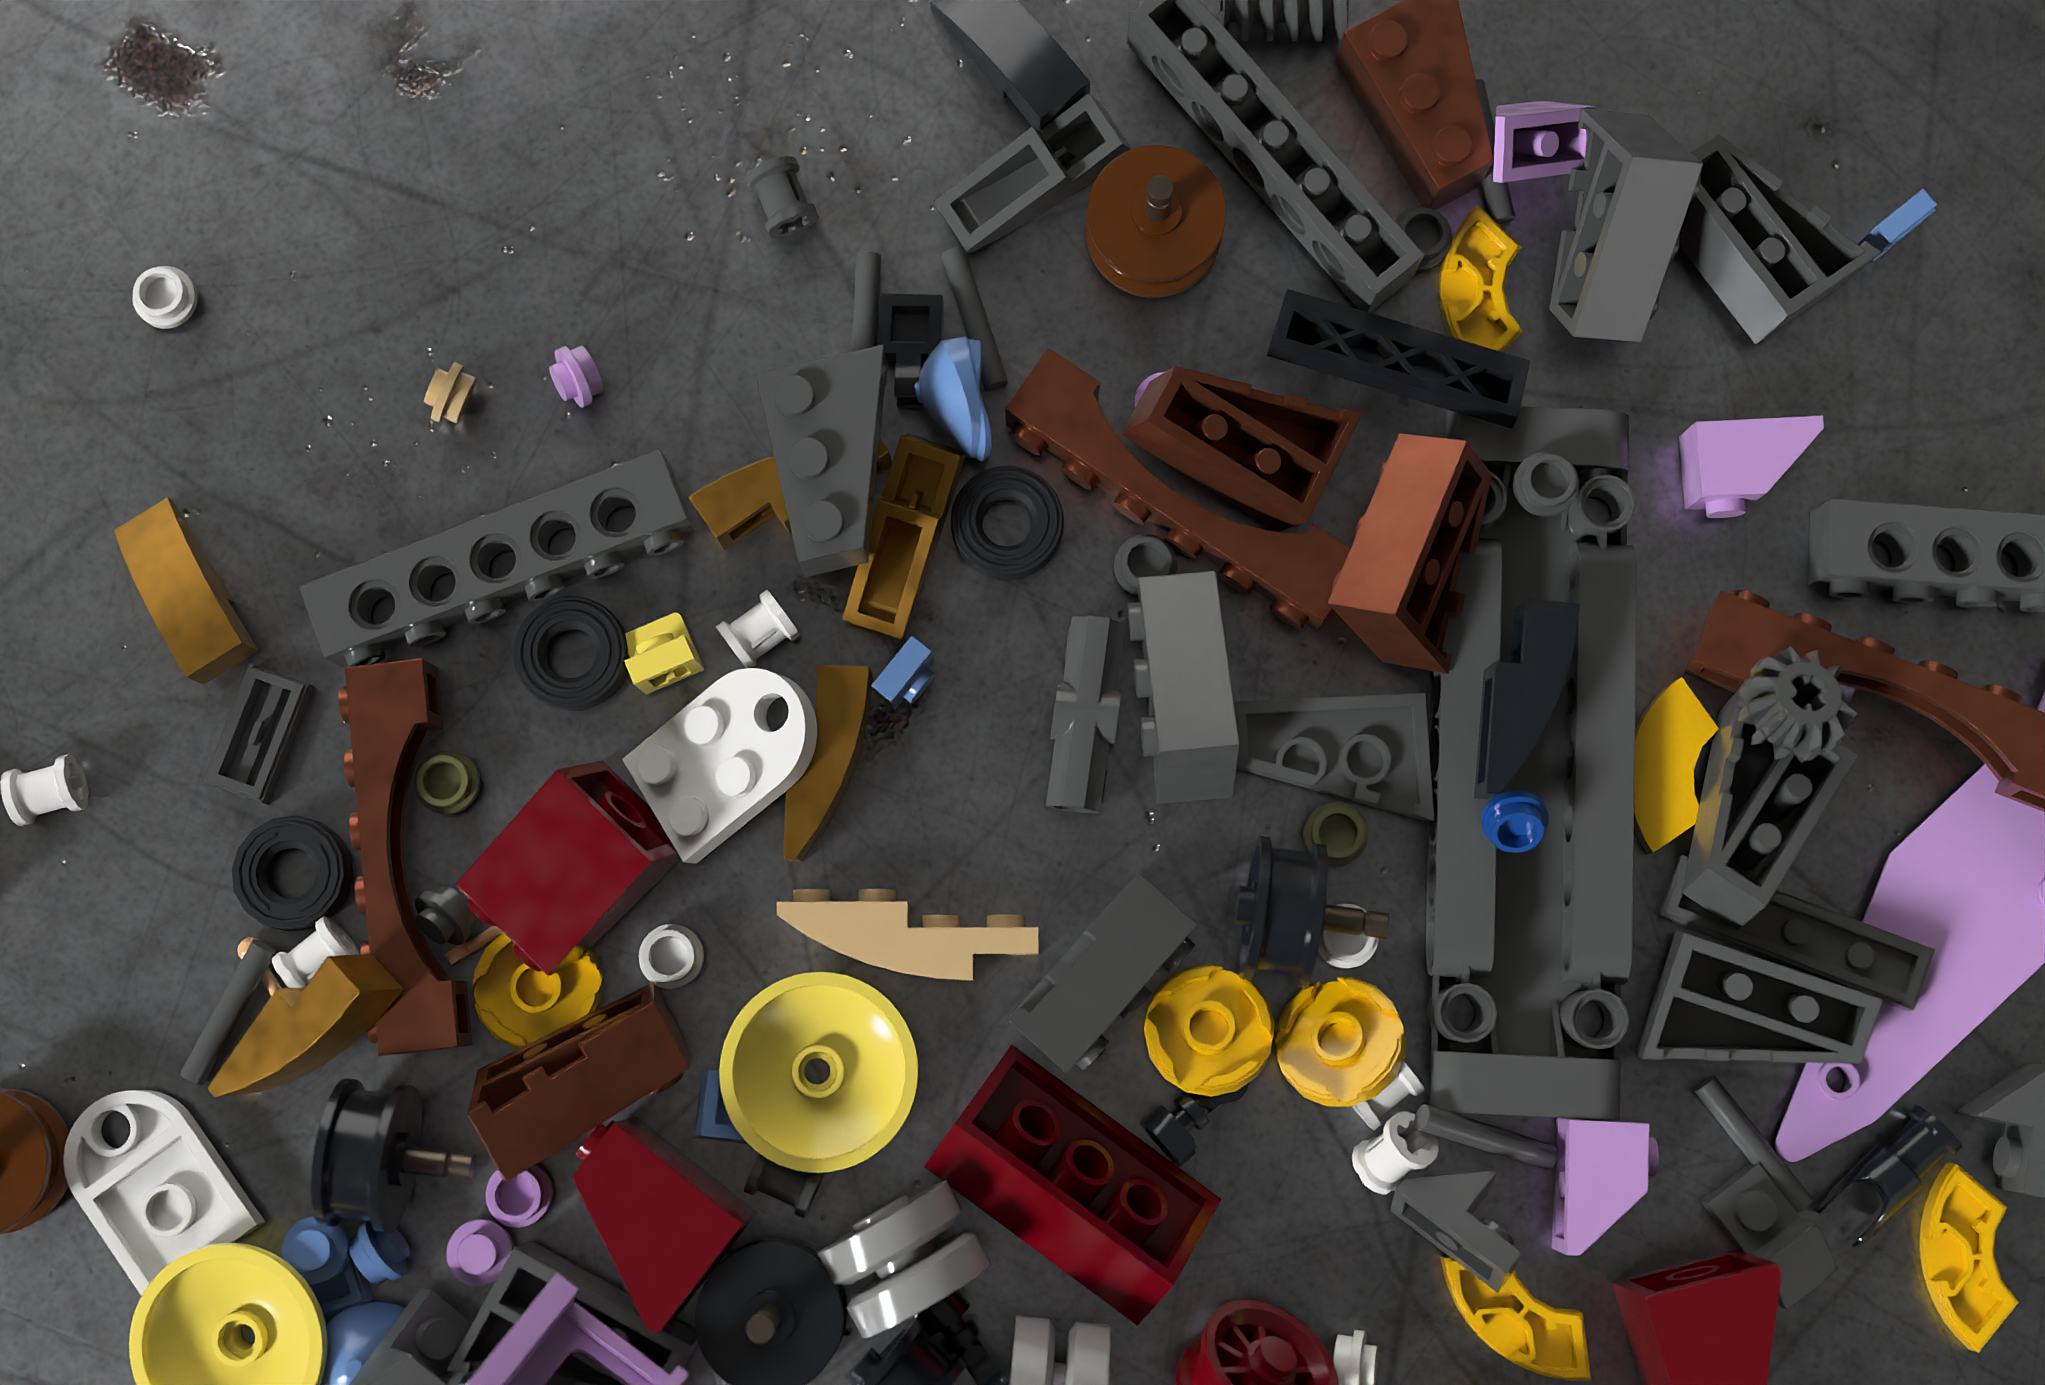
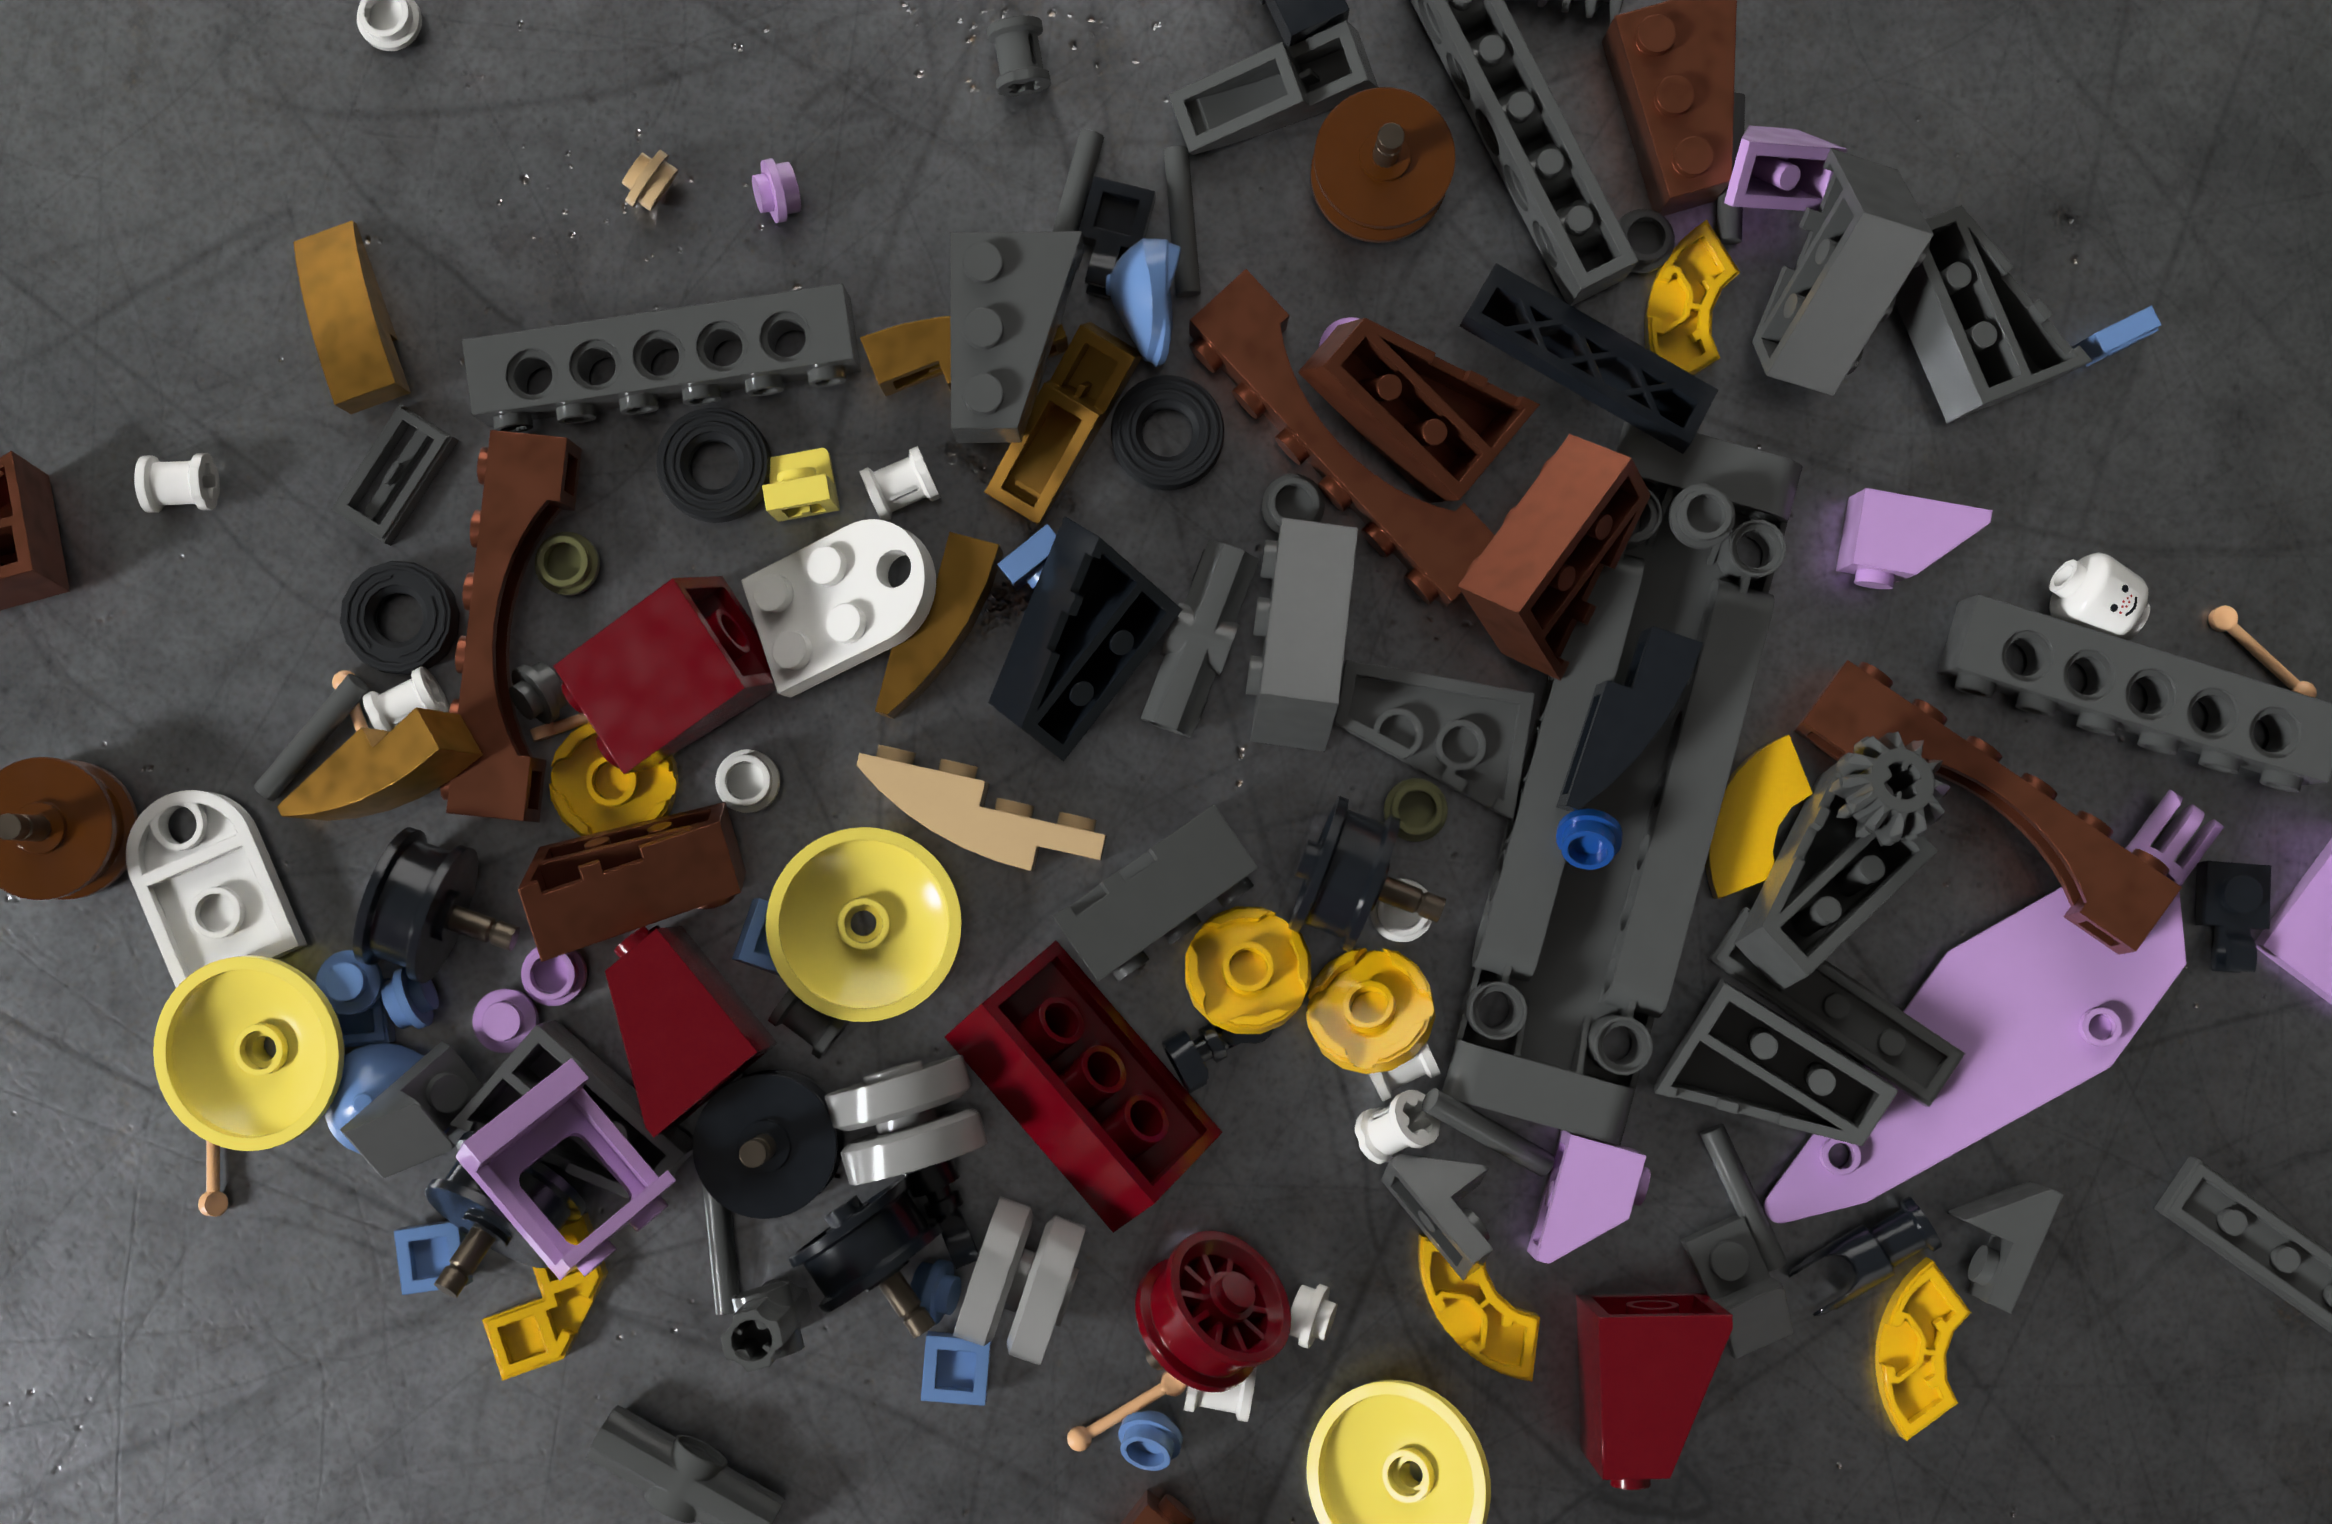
camera: 10 degrees right, 5 degrees up
none -> black wedge [988,516,1183,762]
none -> white head [2049,552,2150,640]

